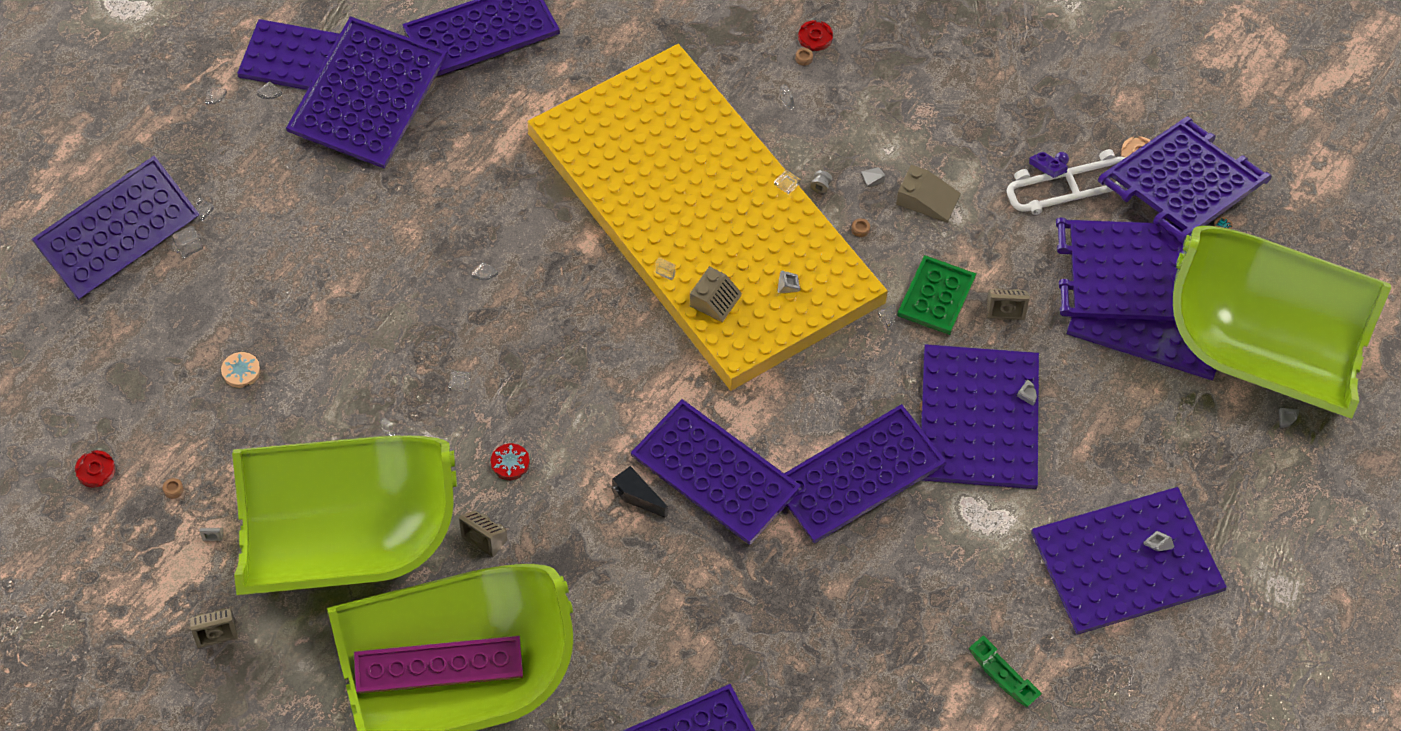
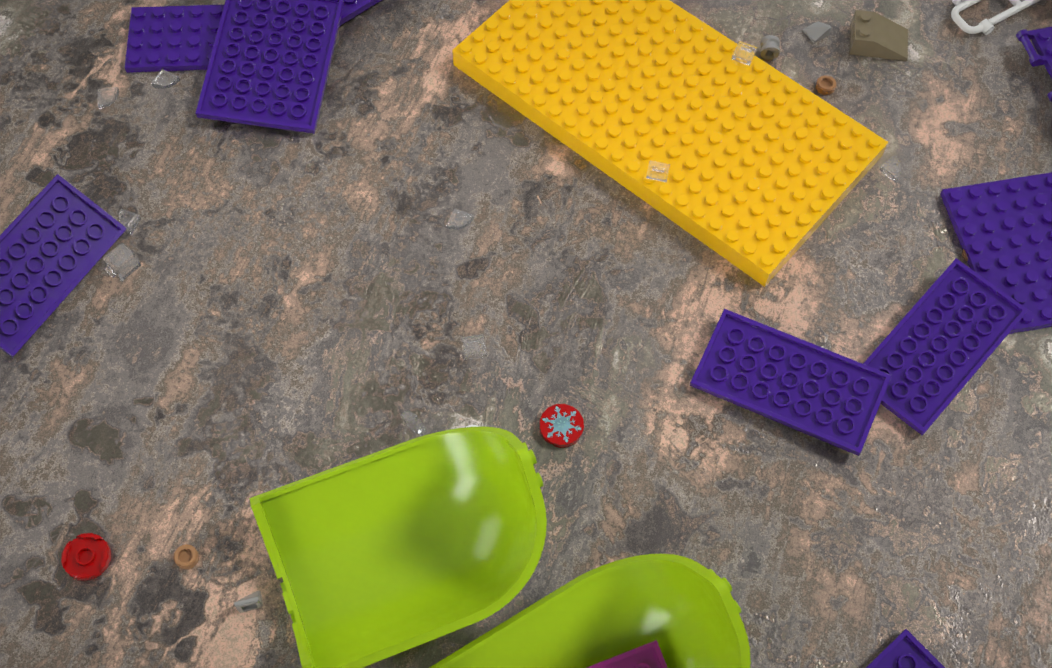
camera: 15 degrees left, 5 degrees up
light nougat tile [221,352,261,388] -> none
dark tan slope [459,510,508,557] -> none
black slope [611,466,668,518] -> none
dark tan slope [690,266,742,323] -> none
light grey slope [777,271,800,293] -> none
green plate [897,255,977,335] -> none
dark tan slope [987,288,1030,320] -> none

